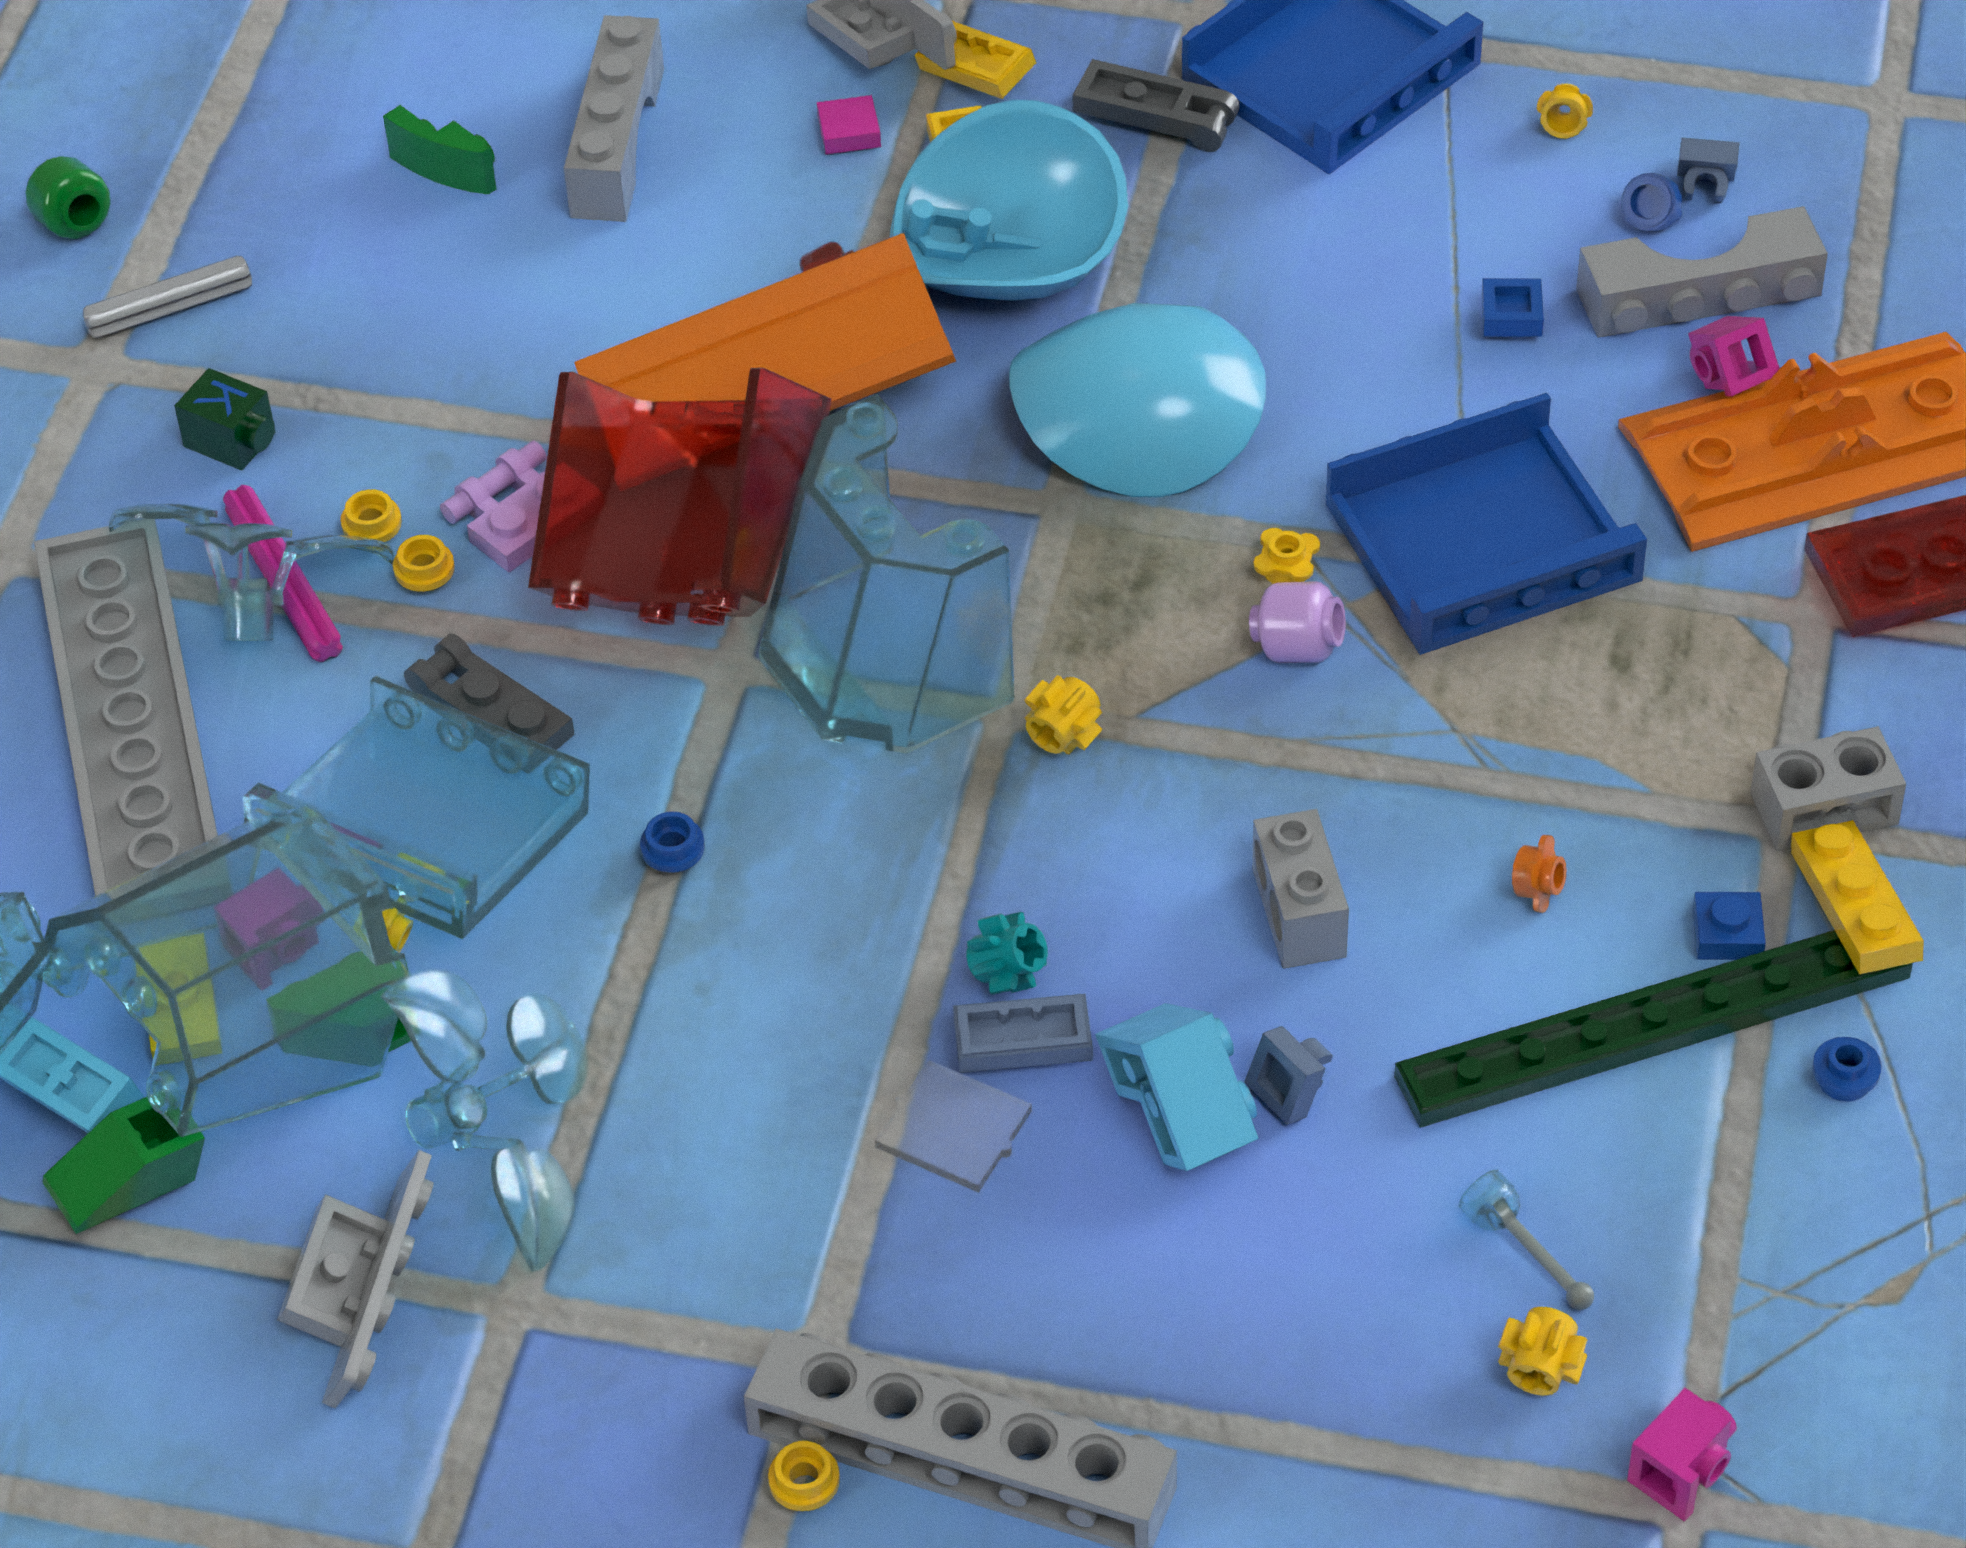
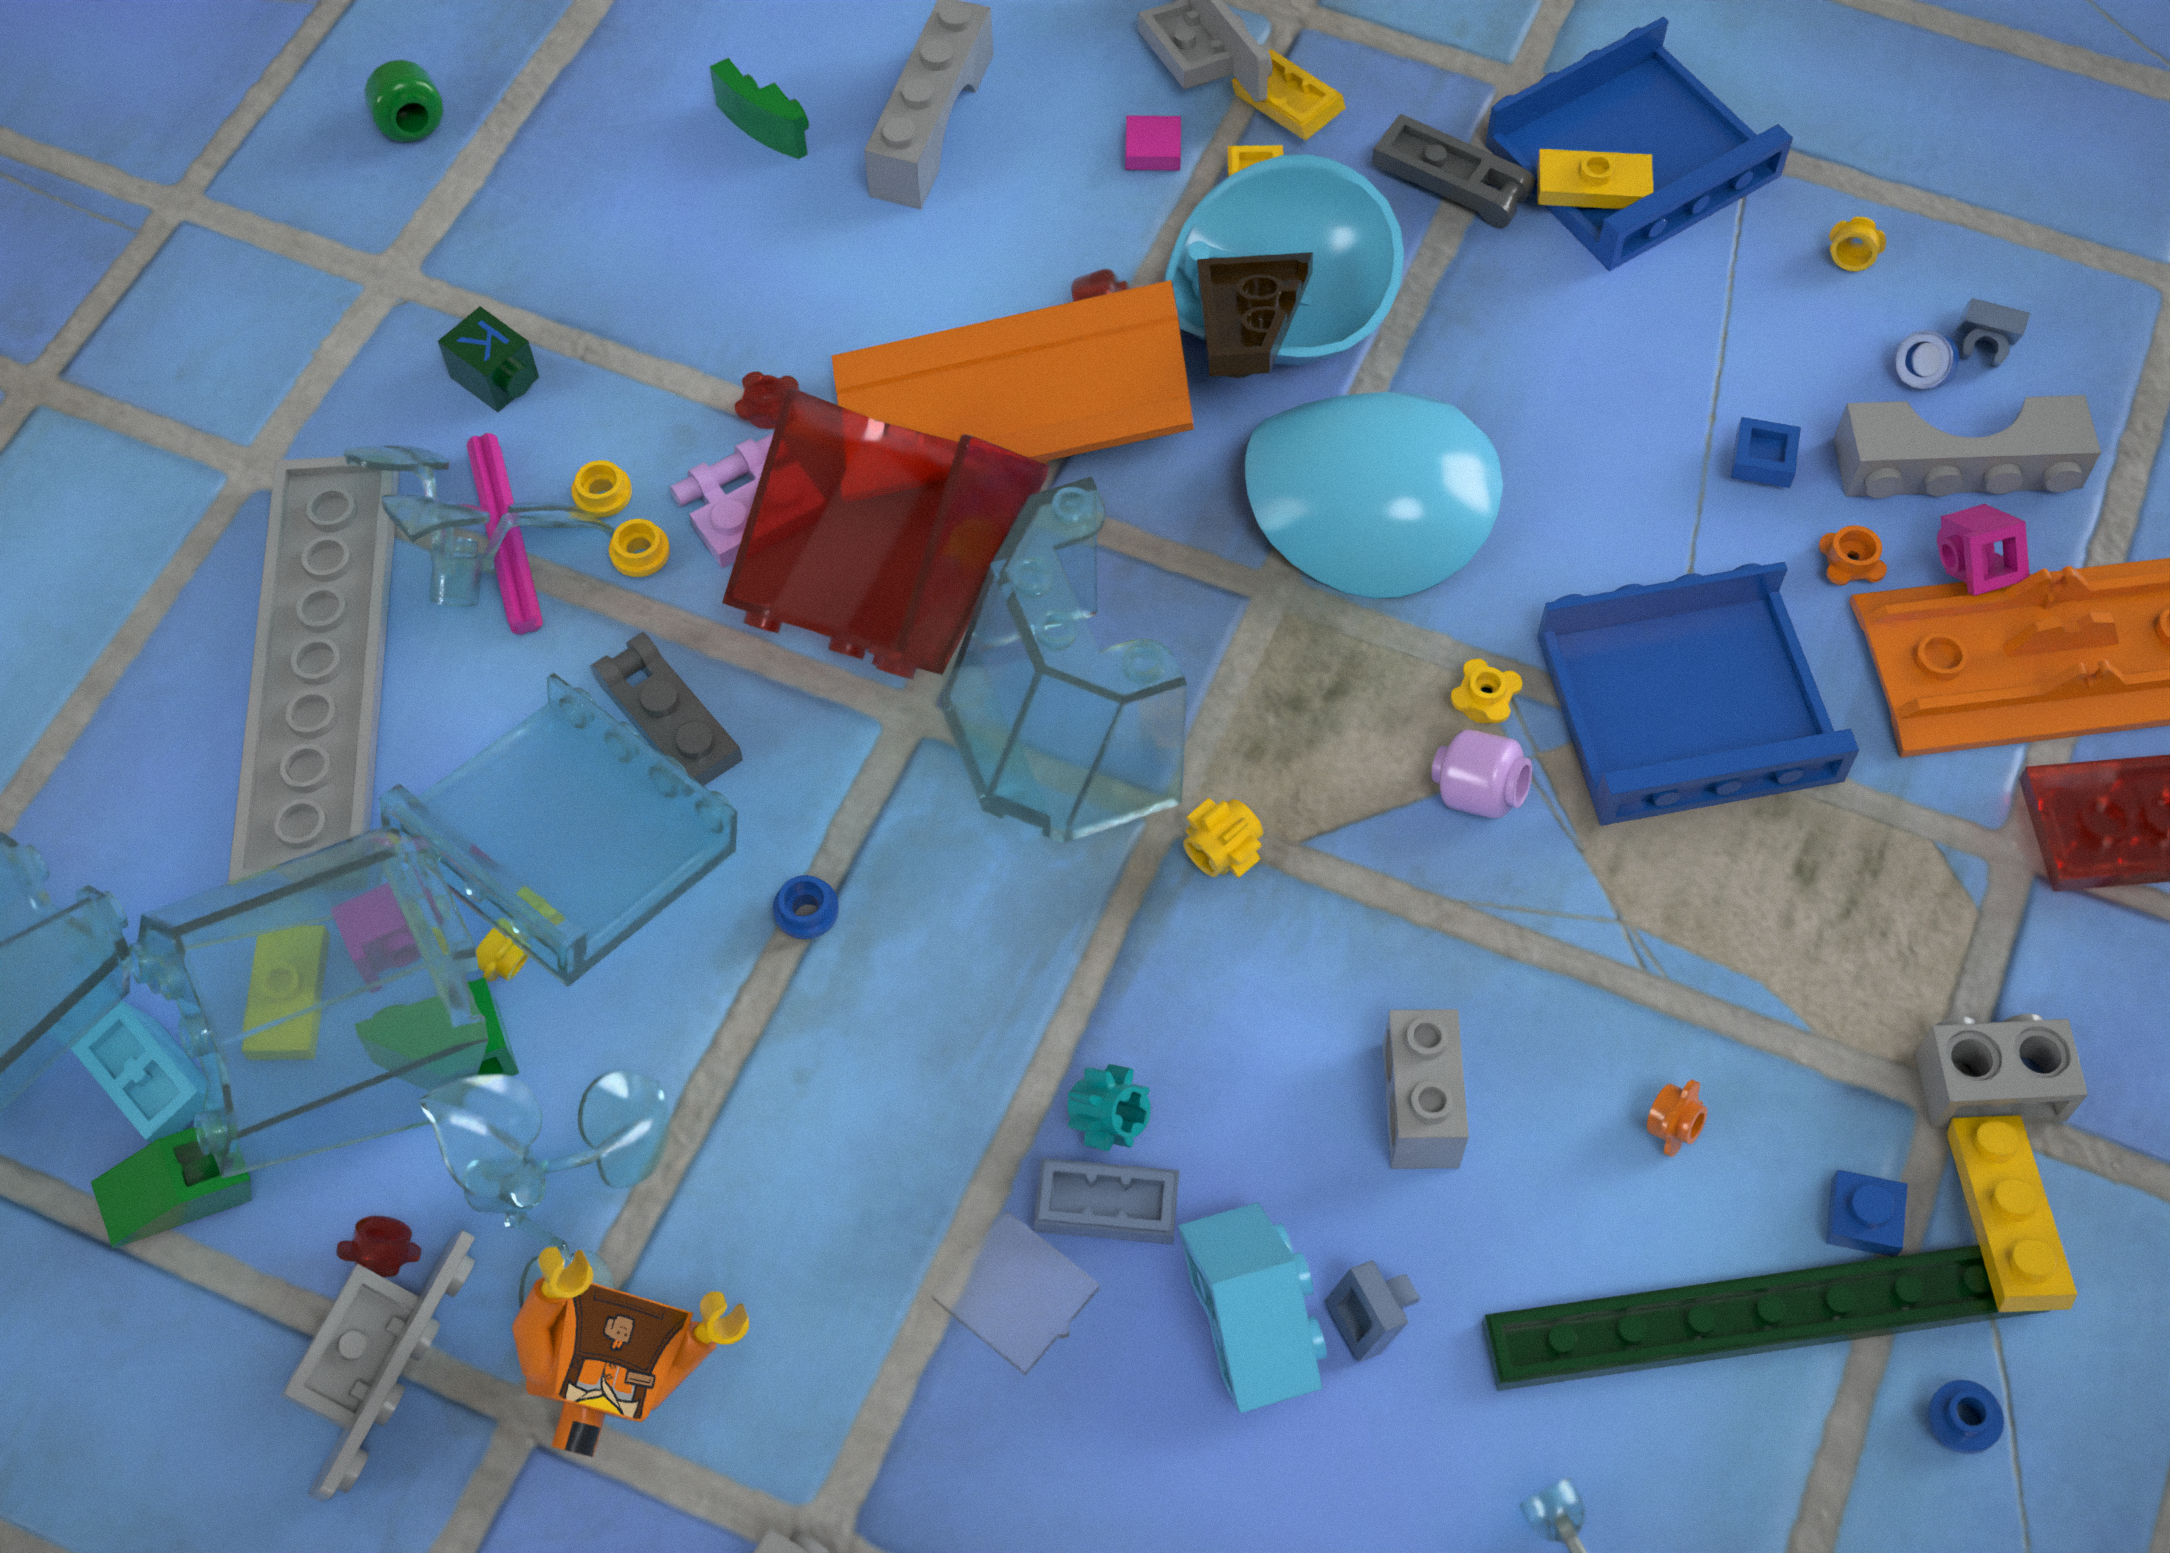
camera: 10 degrees right, 10 degrees up
light grey axle [83,256,252,339] -> none
none -> clear red plate [336,1216,422,1278]
none -> torso [512,1247,749,1457]
none -> clear red plate [735,371,799,429]
none -> dark brown wing [1197,252,1313,378]
none -> yellow plate [1537,149,1653,209]
none -> orange plate [1818,525,1887,585]

